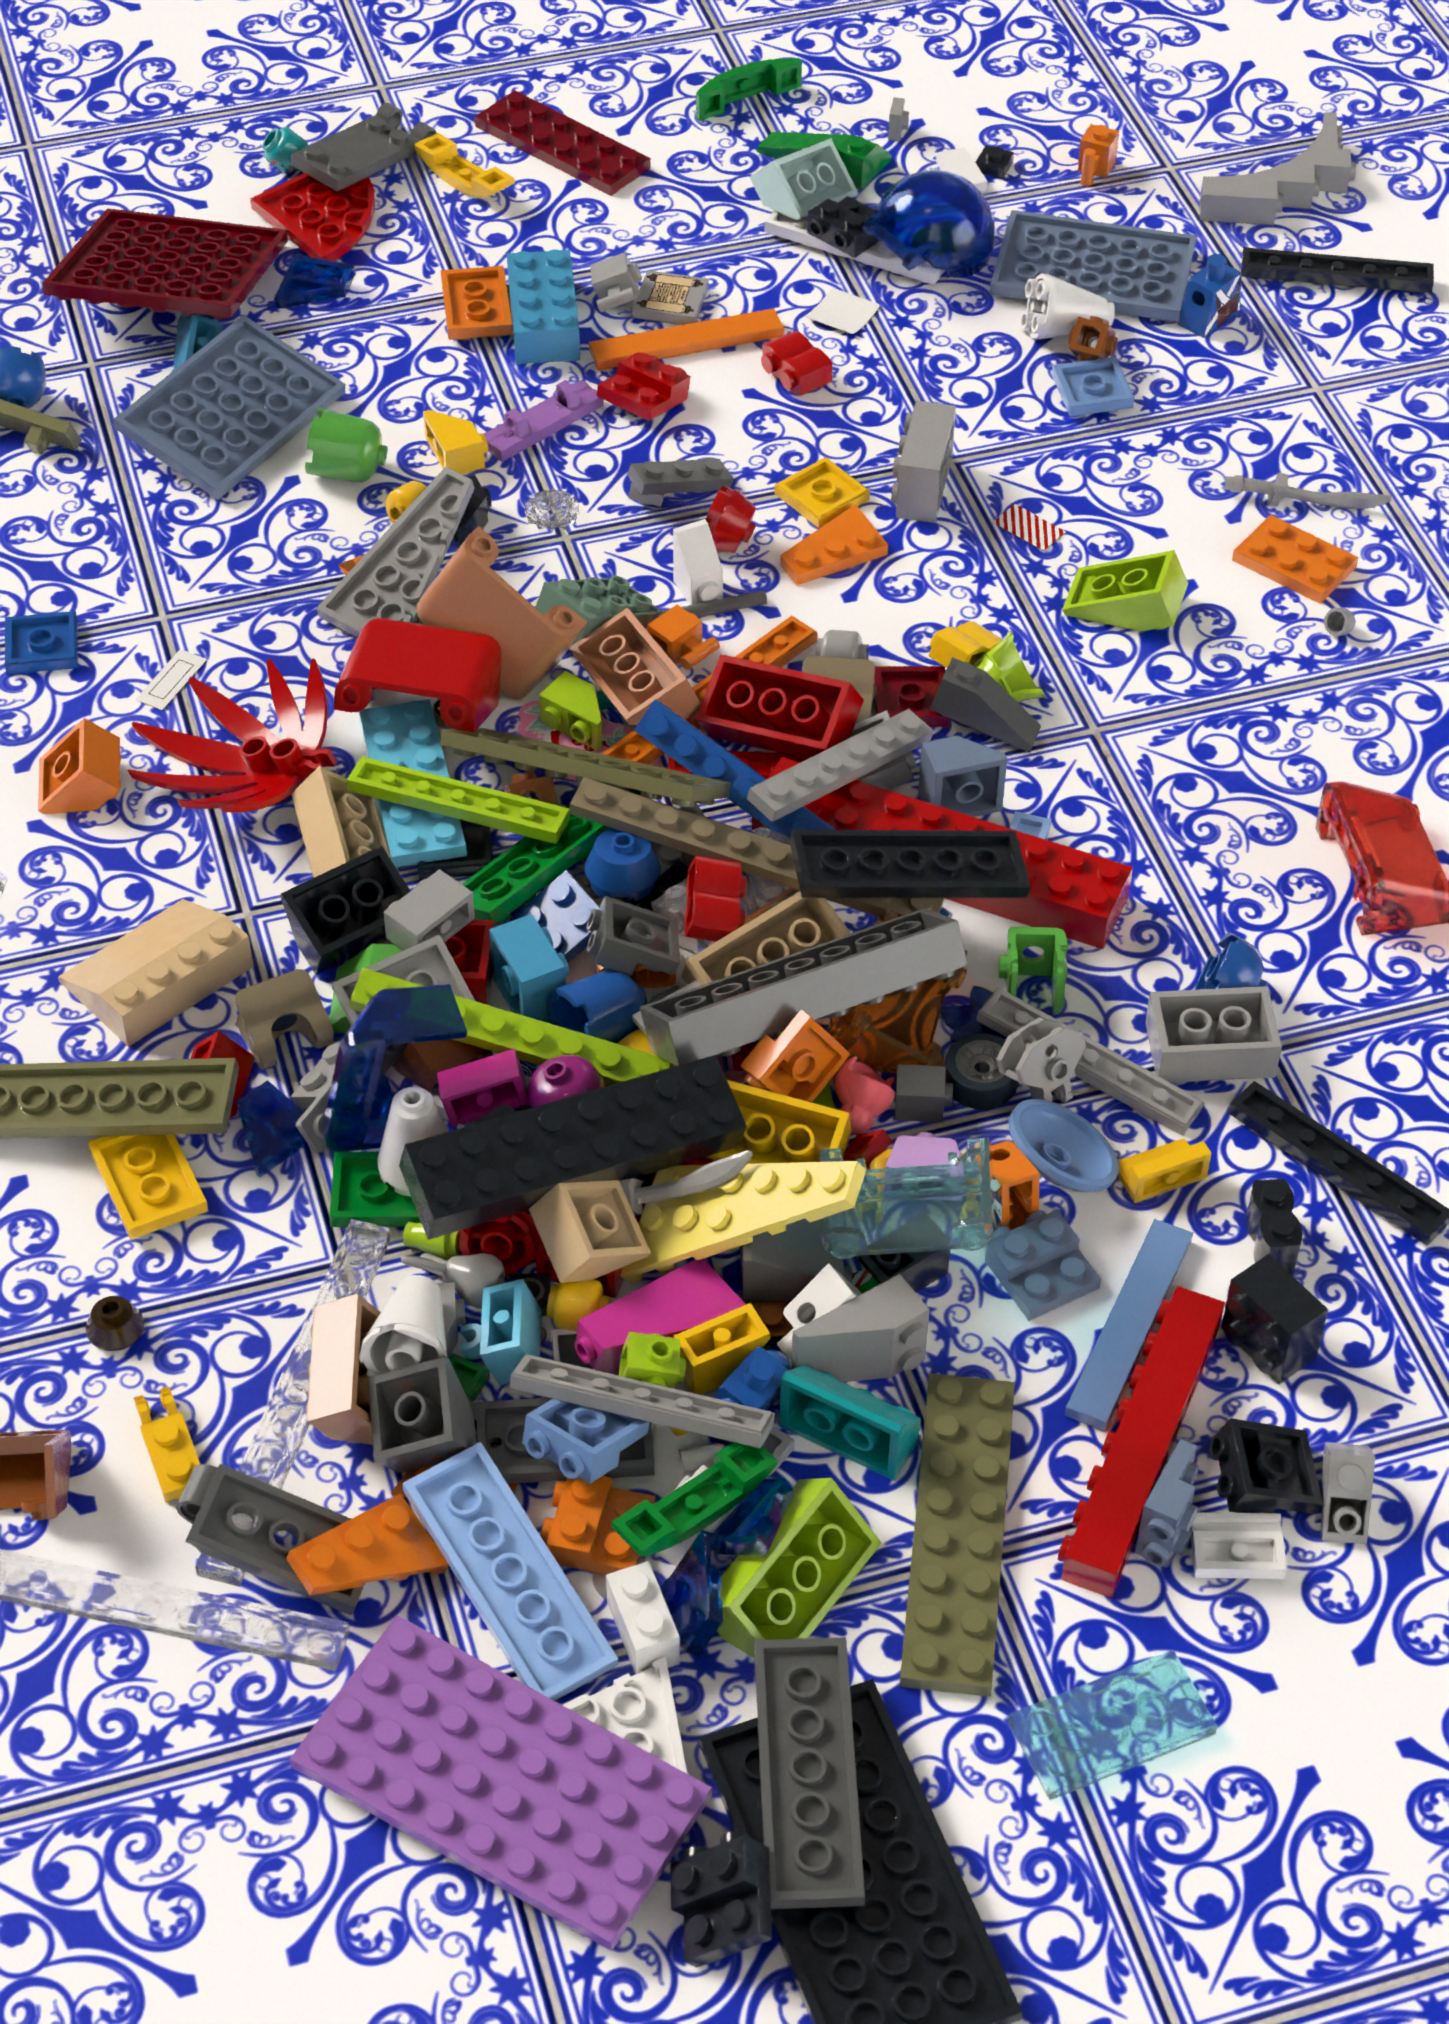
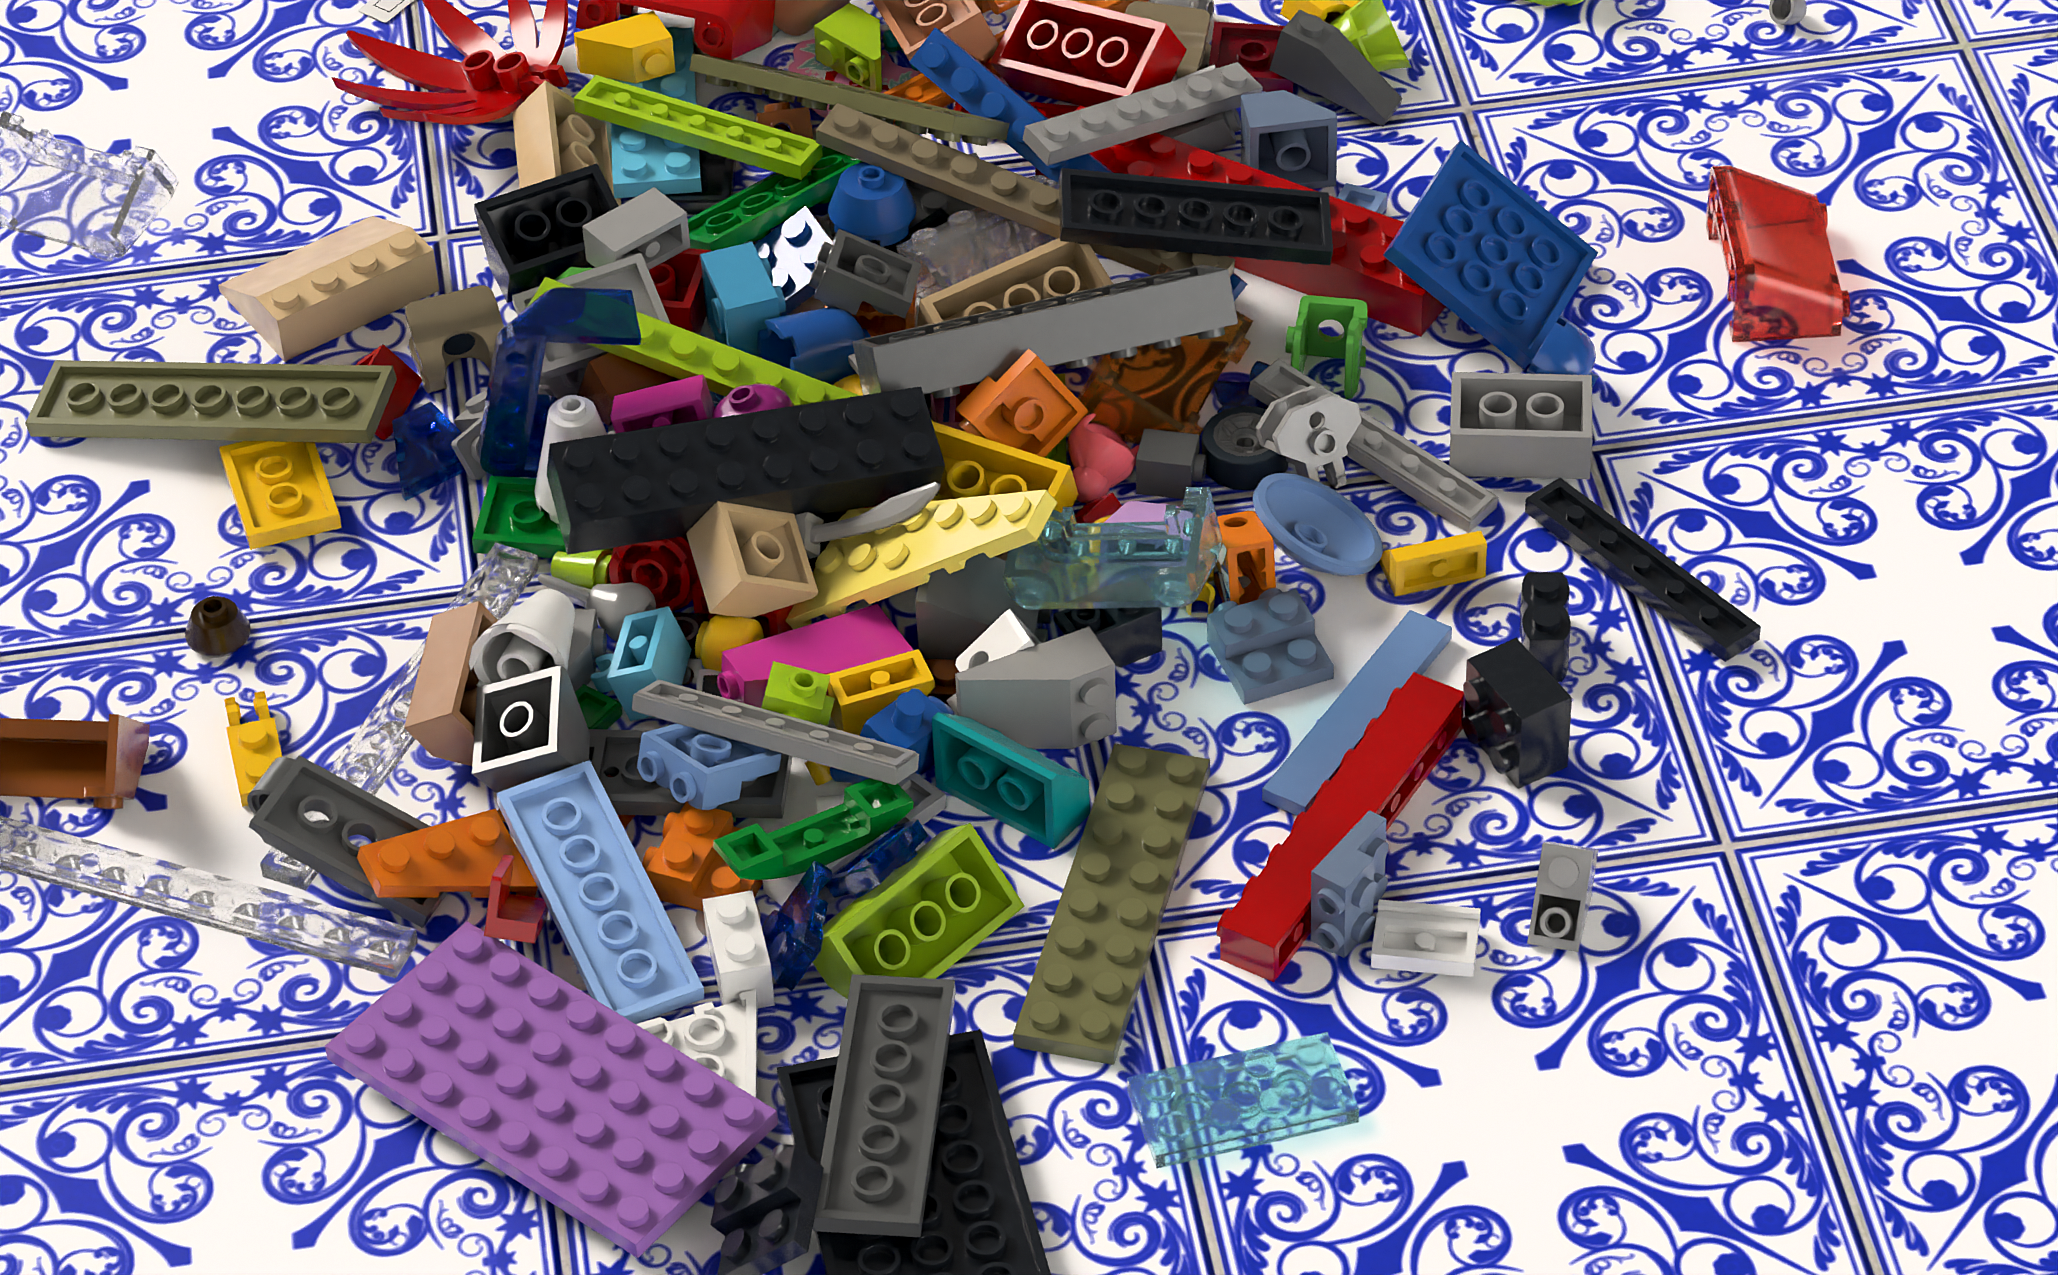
camera: 10 degrees right, 5 degrees down
orange slope [38,718,121,814] -> none
red brick [684,856,747,942] -> none
black plate [1209,1418,1323,1514] -> none
none -> red panel [484,855,548,944]
none -> yellow slope [574,11,676,84]
none -> blue plate [1383,140,1599,369]

